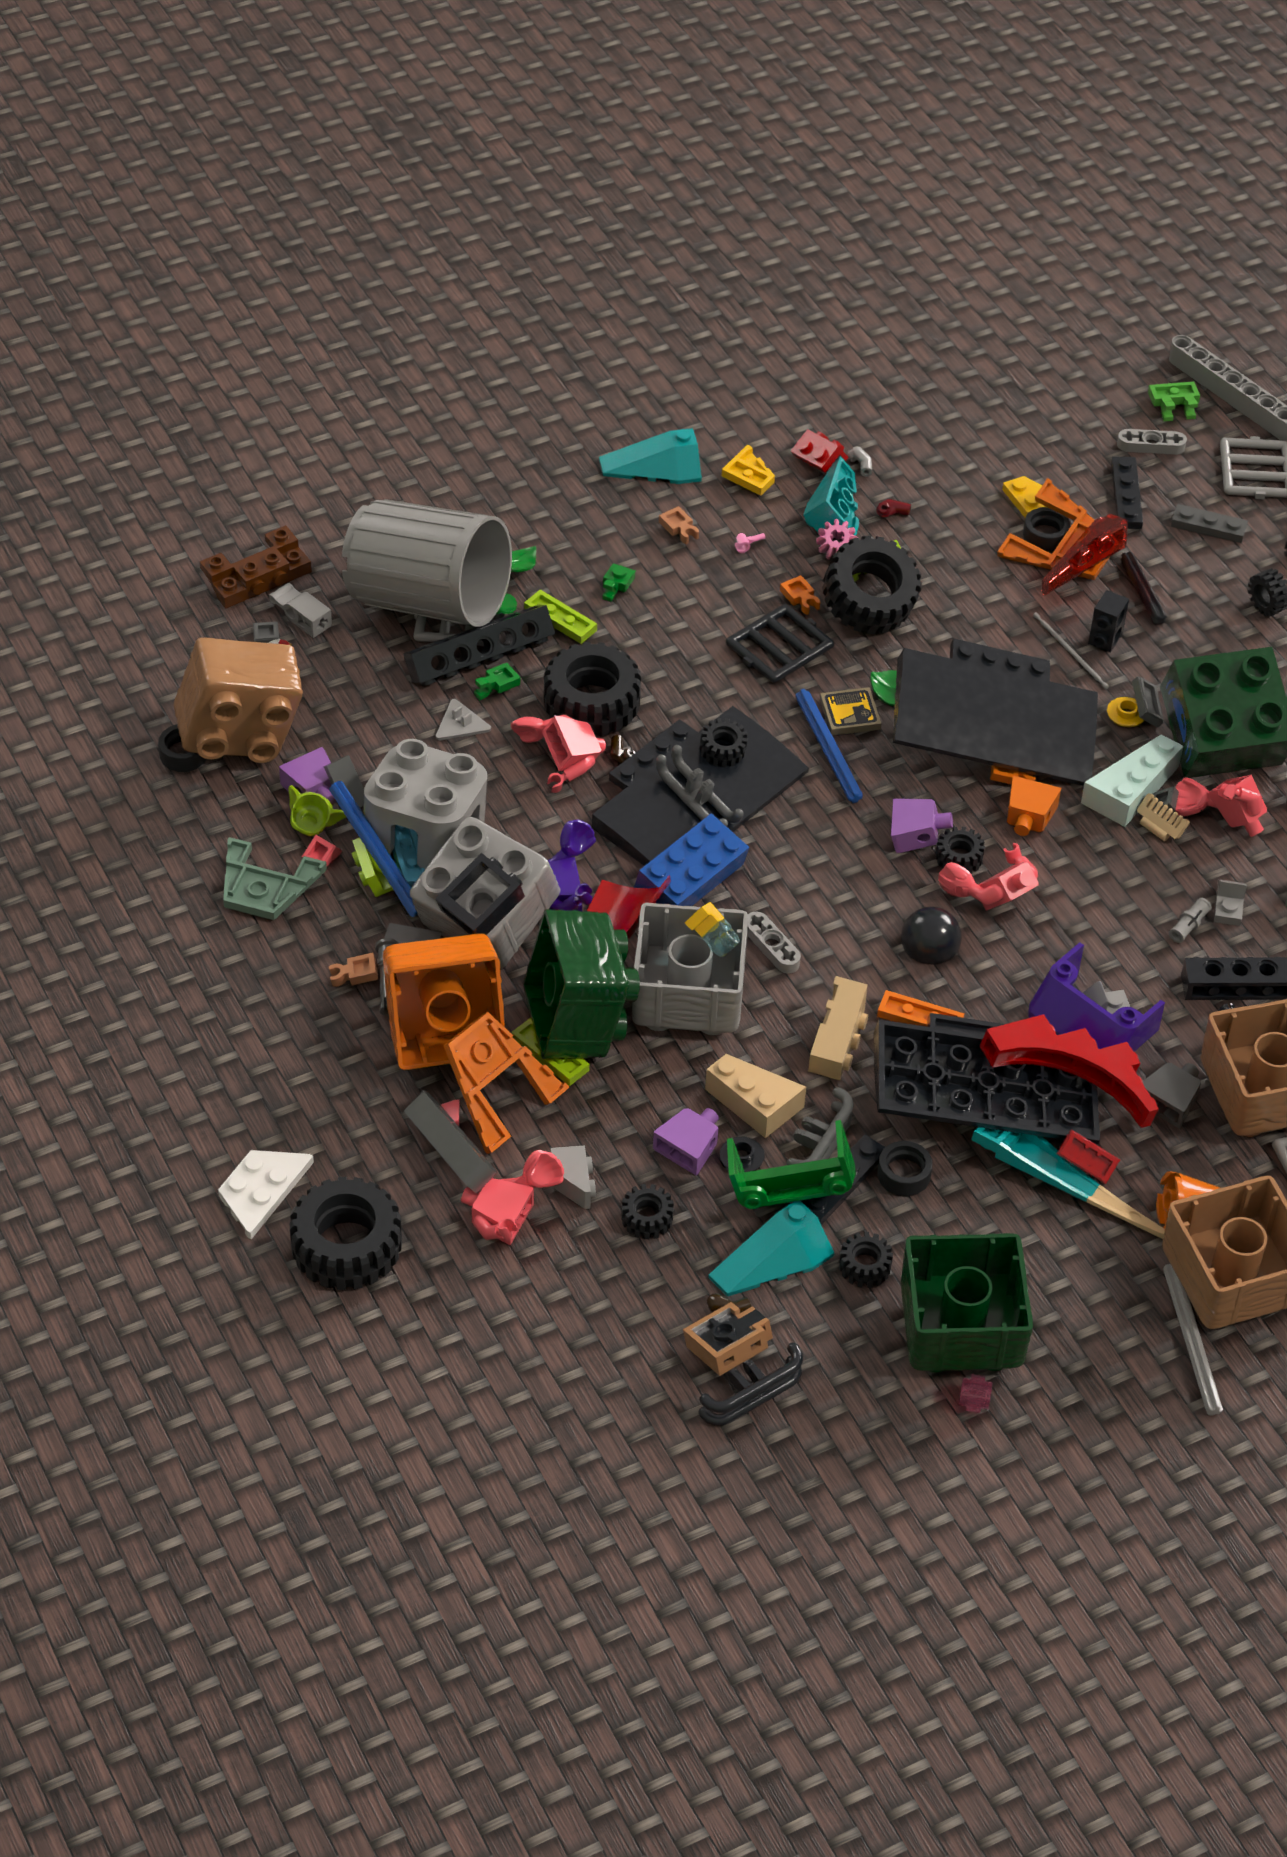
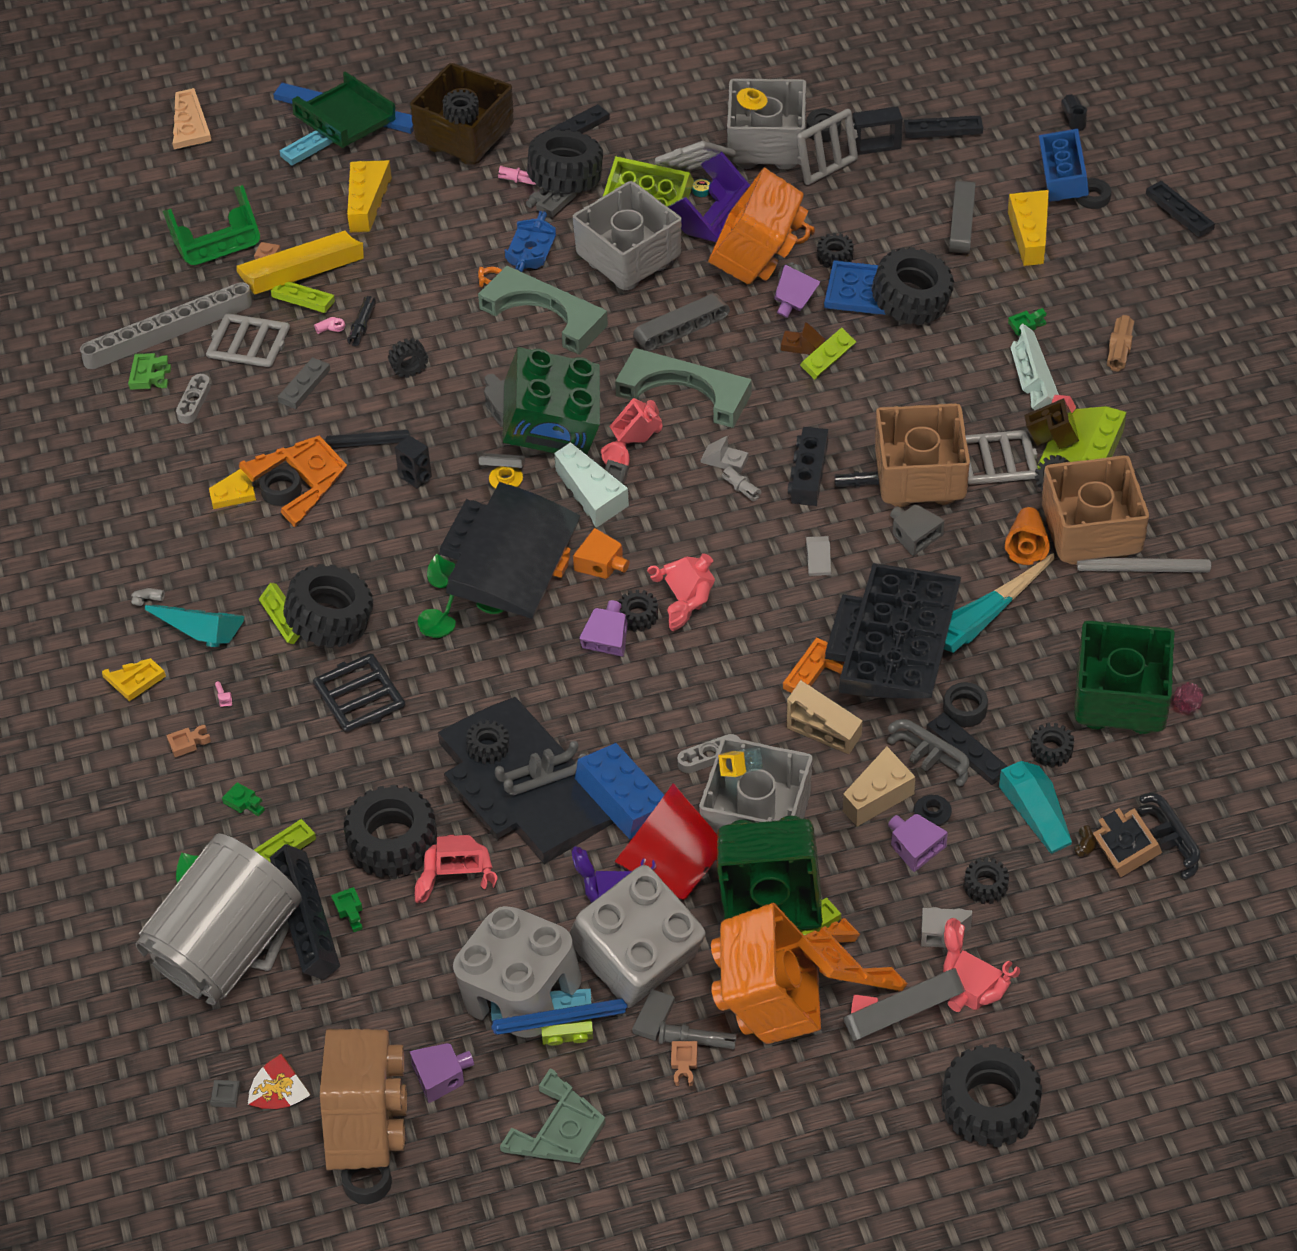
camera: 75 degrees left, 0 degrees up
reddish brown bracket [200,525,312,609] -> none
white wing [218,1150,314,1239] -> none
light grey piece [269,583,332,638] -> none
lime piece [288,785,346,837] -> none
coral slope [302,835,342,866] -> none
dark grey tile [323,755,364,808] -> none
black window [435,853,525,935] -> none
light grey piece [436,699,491,741] -> none
teal wedge [599,428,702,484] -> none
dark brown arm [610,735,635,764] -> none
green windscreen [727,1120,856,1209] -> none
orange plate [780,575,820,615] -> none
bracket [790,429,849,473] -> none
blue axle [795,689,863,803] -> none
bright pink gear [816,518,858,559] -> none
tile [820,687,881,736] -> none
dark red arm [876,499,911,518] -> none
black piece [901,906,962,965] -> none
red arch [980,1014,1159,1128] -> none
dark purple windscreen [1028,943,1165,1052] -> none
light grey piece [1033,612,1109,689] -> none
clear red wedge [1042,514,1128,595] -> none
red plate [1056,1130,1120,1184] -> none
black plate [1111,456,1143,529] -> none
tan piece [1137,793,1190,841] -> none

